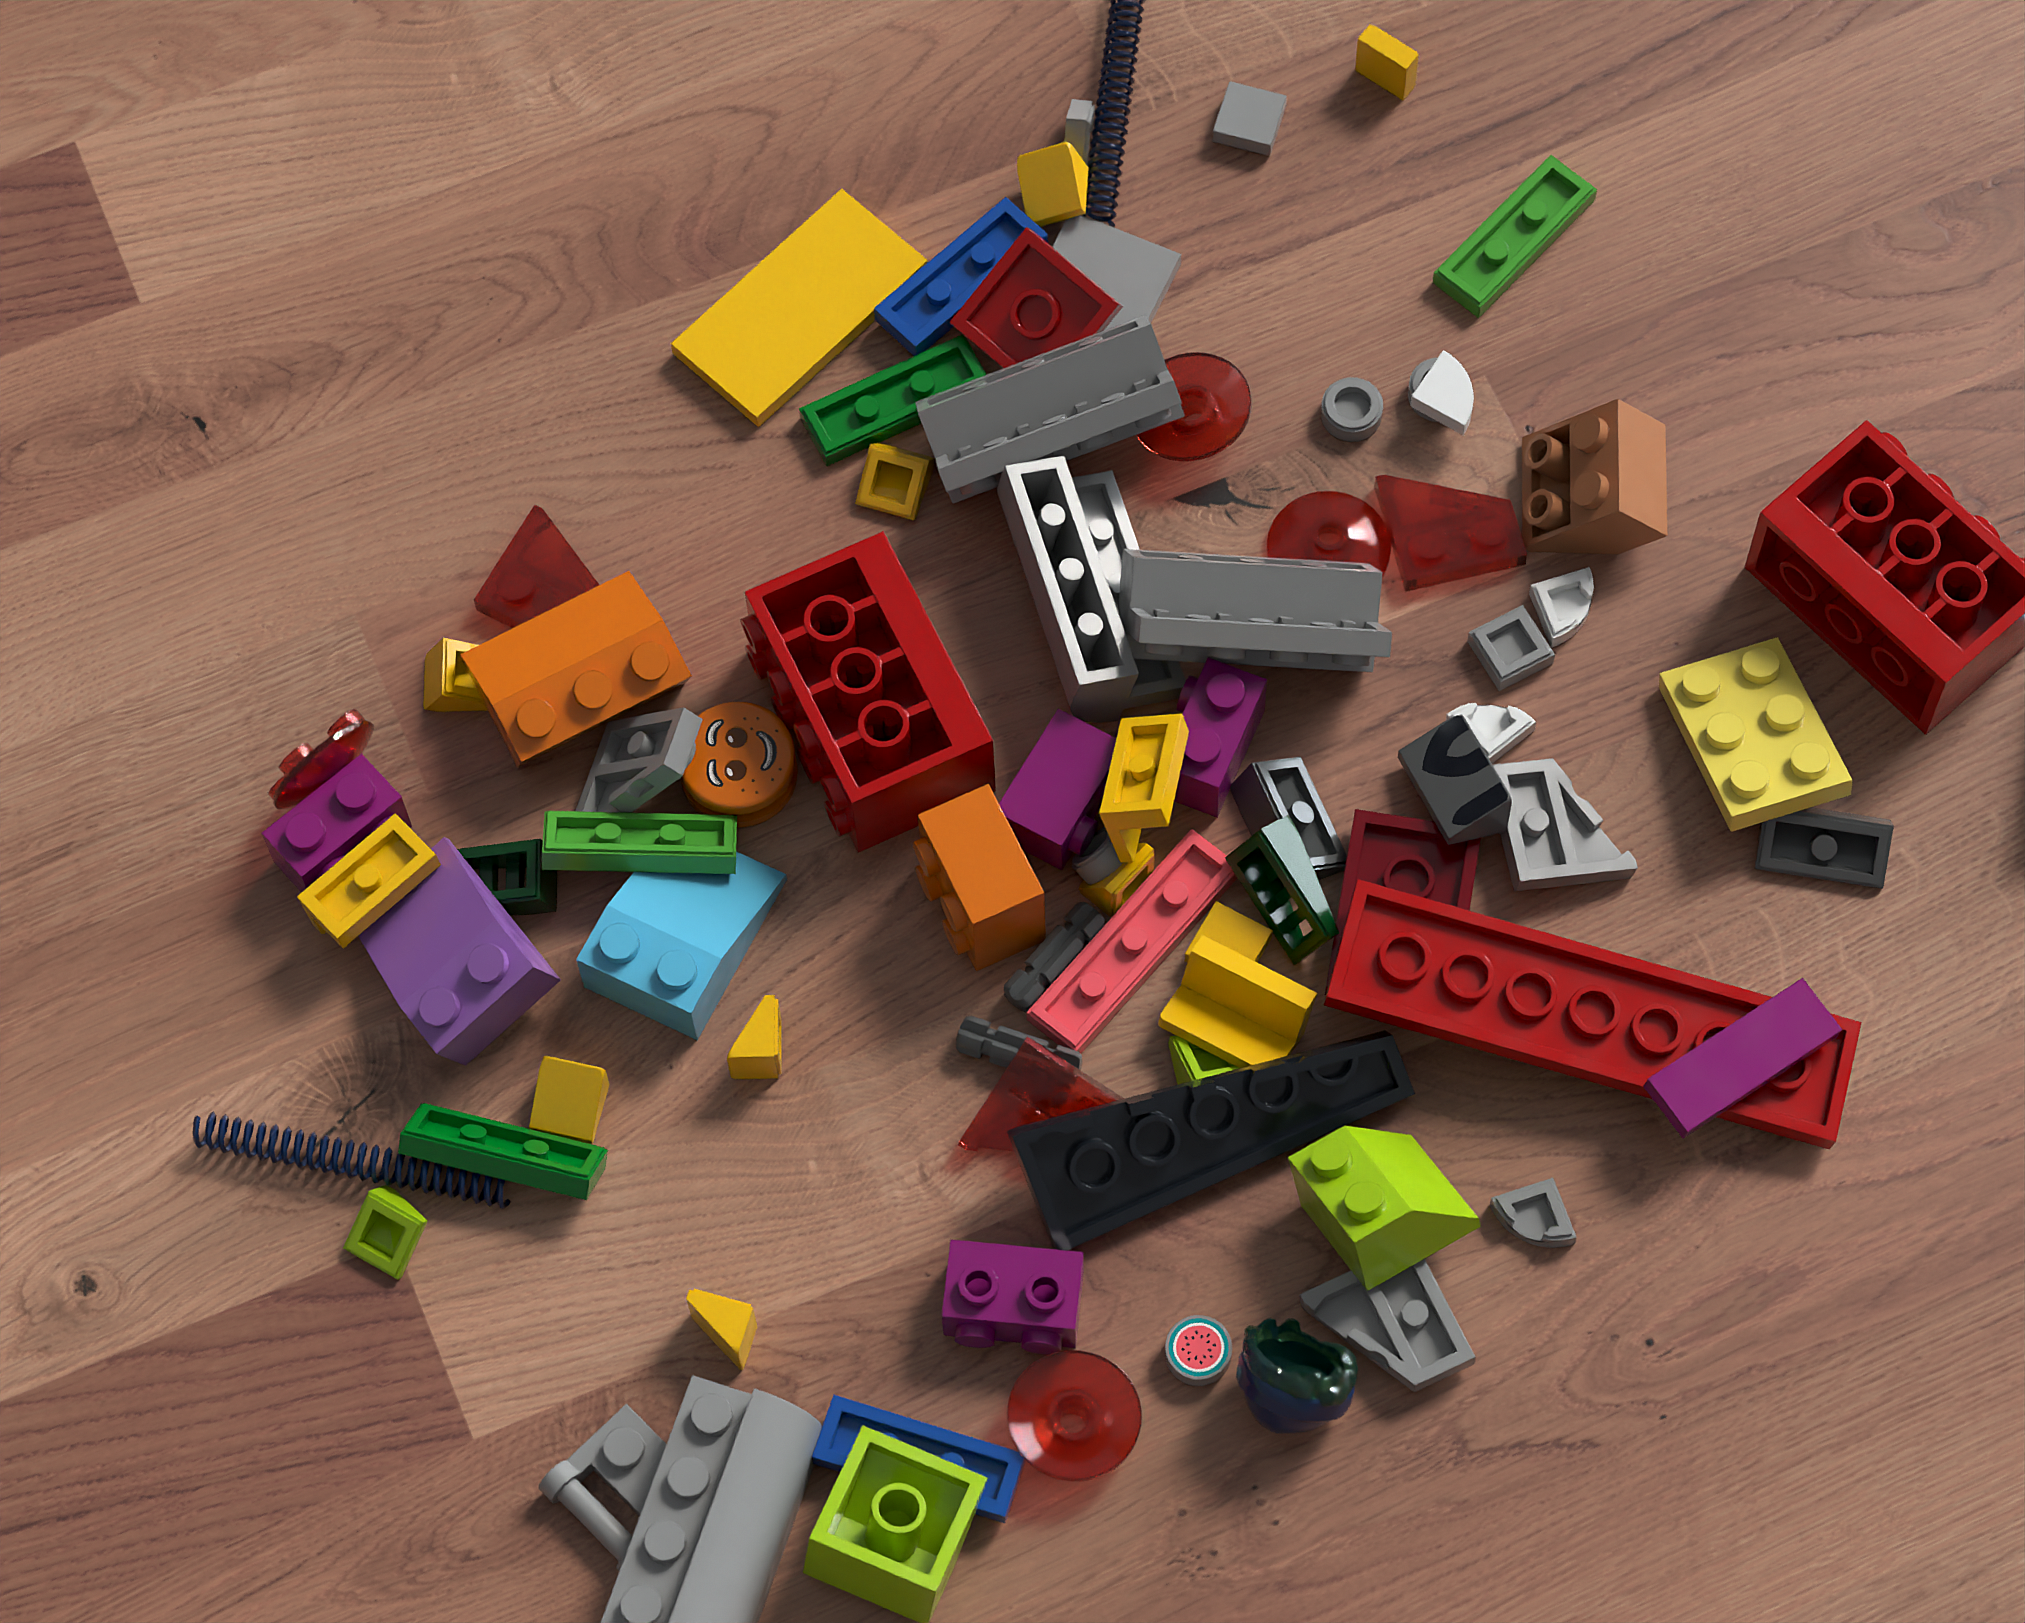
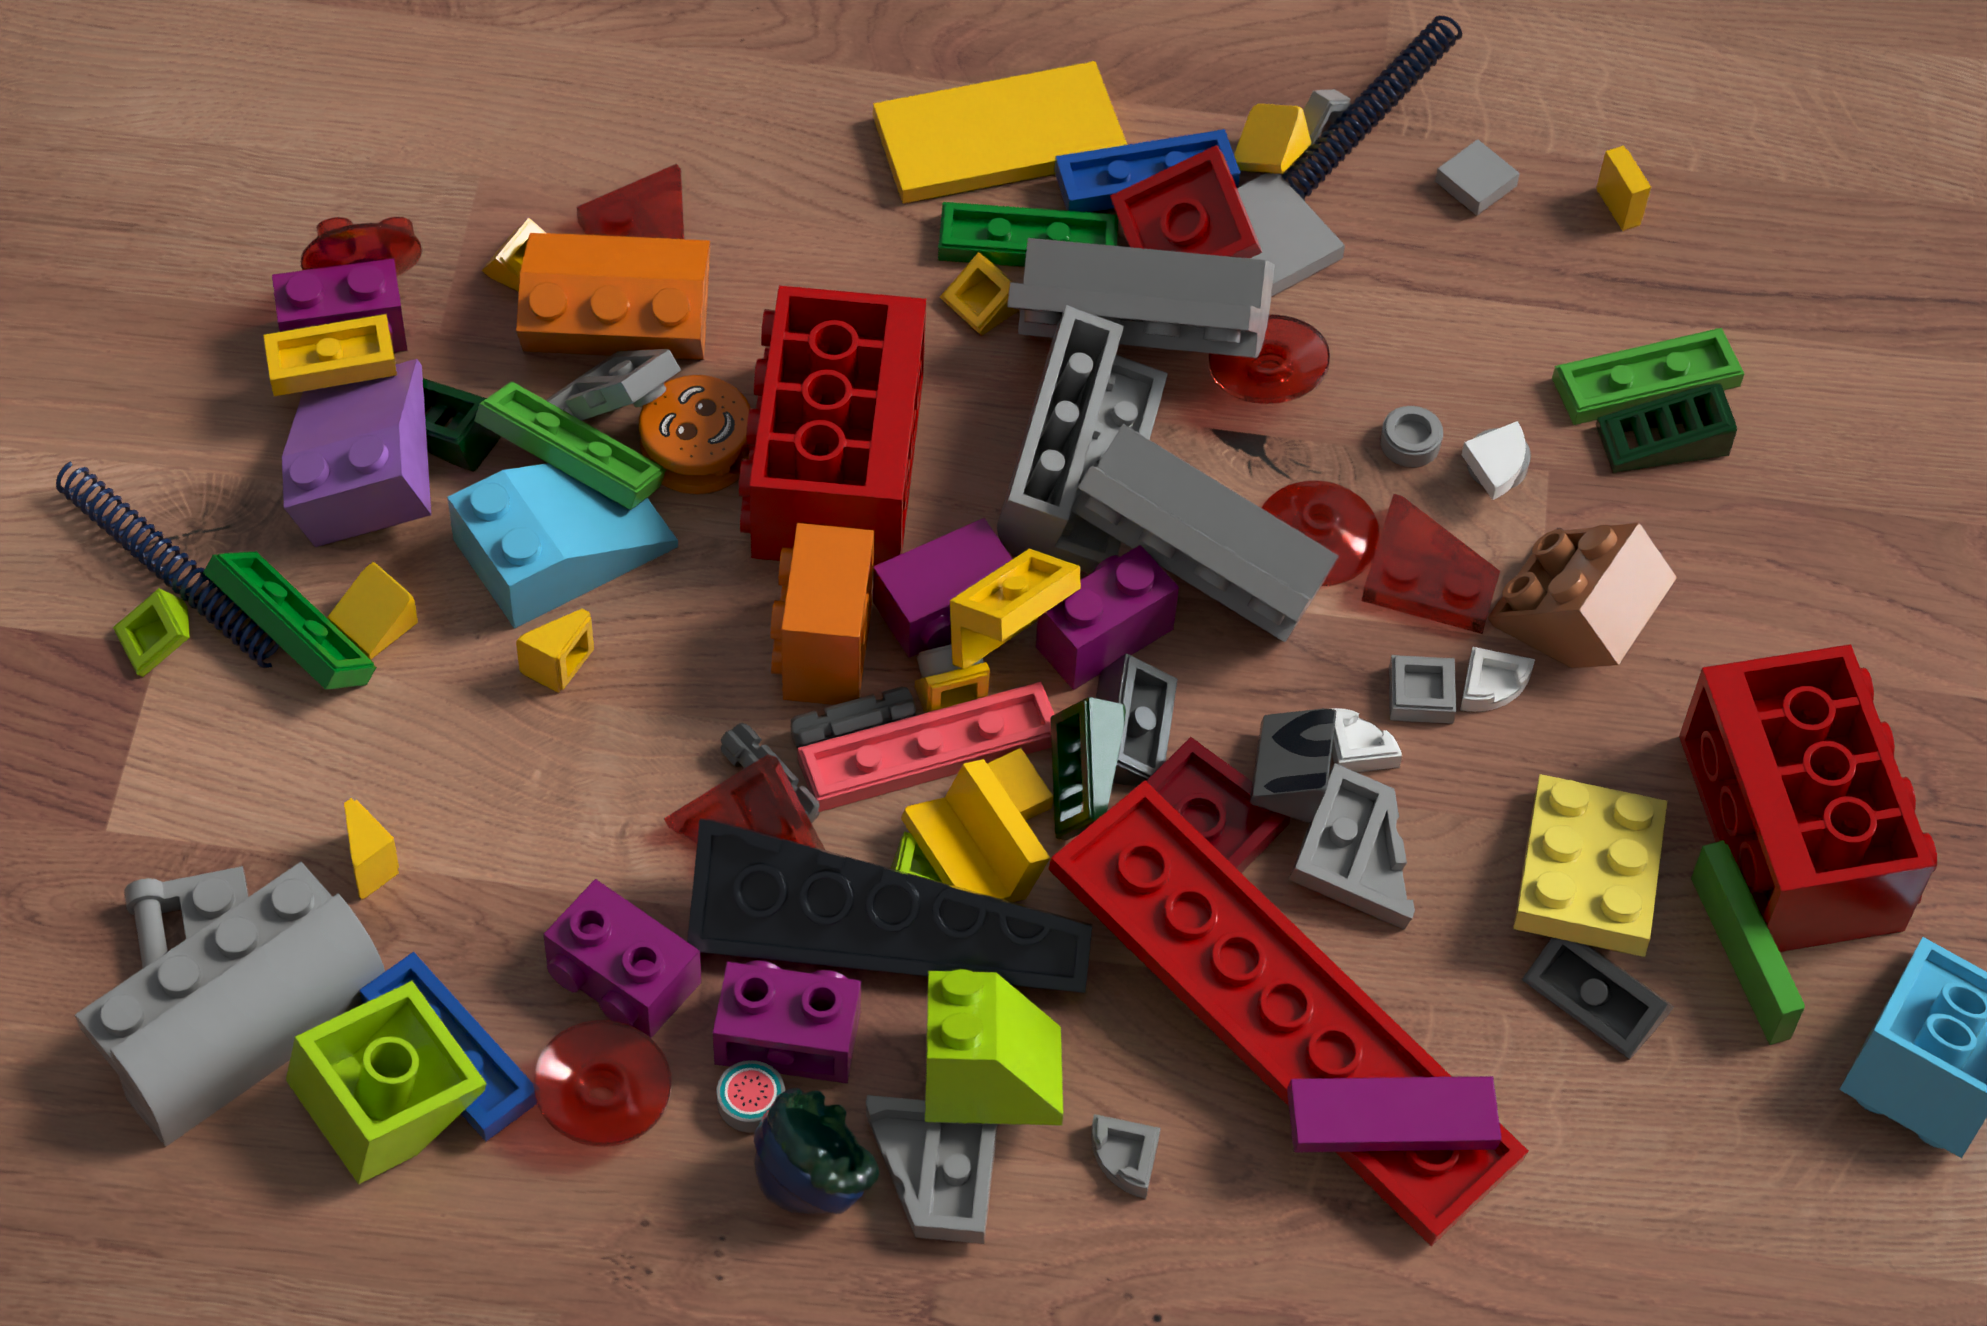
camera: 25 degrees right, 10 degrees down
none -> magenta brick [713,961,861,1084]
none -> dark green slope [1596,383,1737,473]
none -> bright green tile [1691,840,1805,1045]

